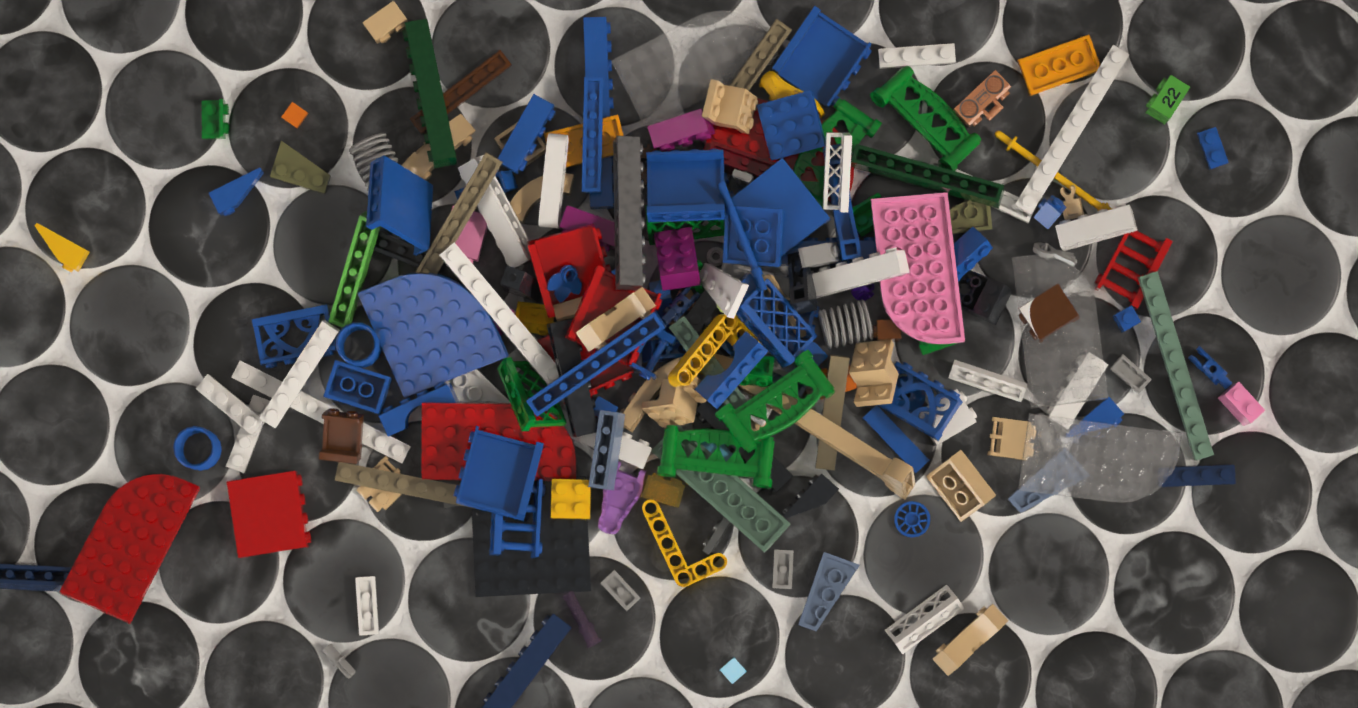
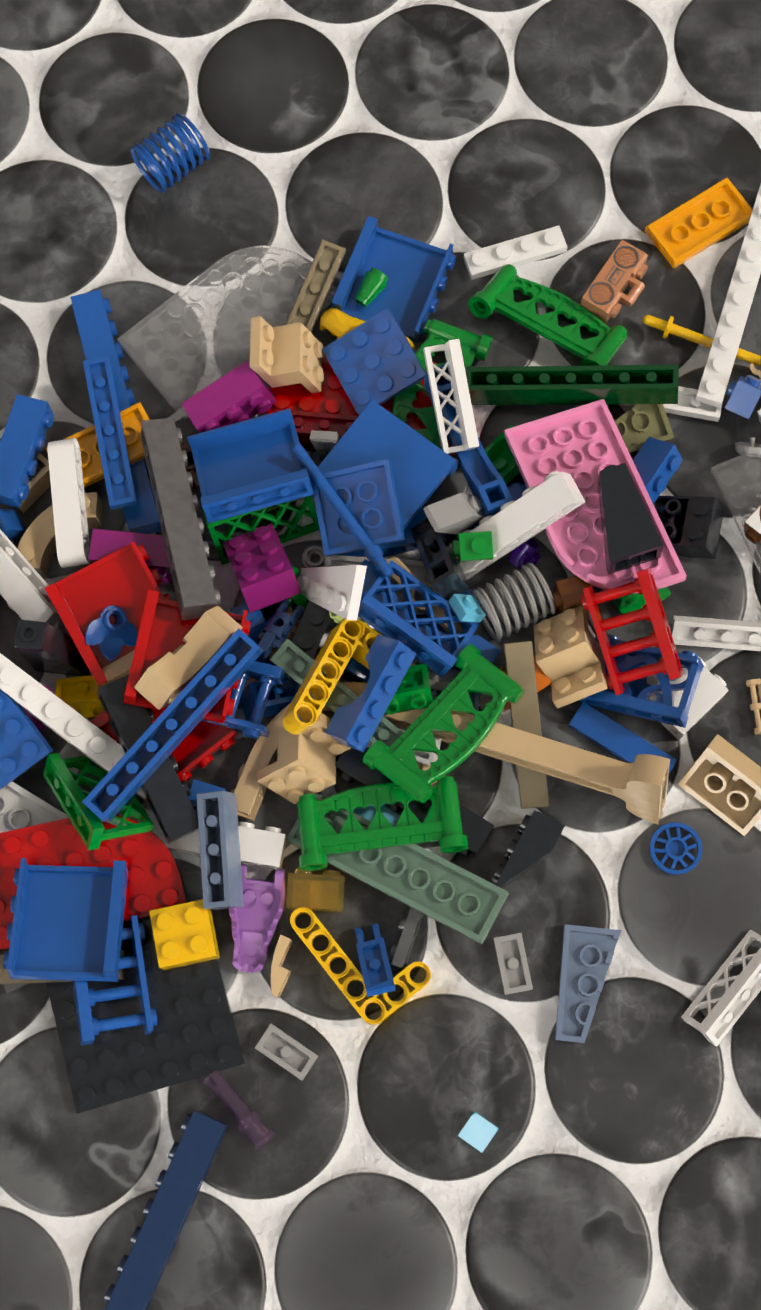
camera: 10 degrees left, 10 degrees down
none -> tan slope [271,935,293,998]
none -> green cone [354,267,388,308]
none -> blue hinge [355,923,396,997]
none -> medium azure plate [448,594,486,623]
none -> green bracket [452,531,494,563]
none -> red fence [581,567,684,695]
none -> black slope [598,463,663,574]

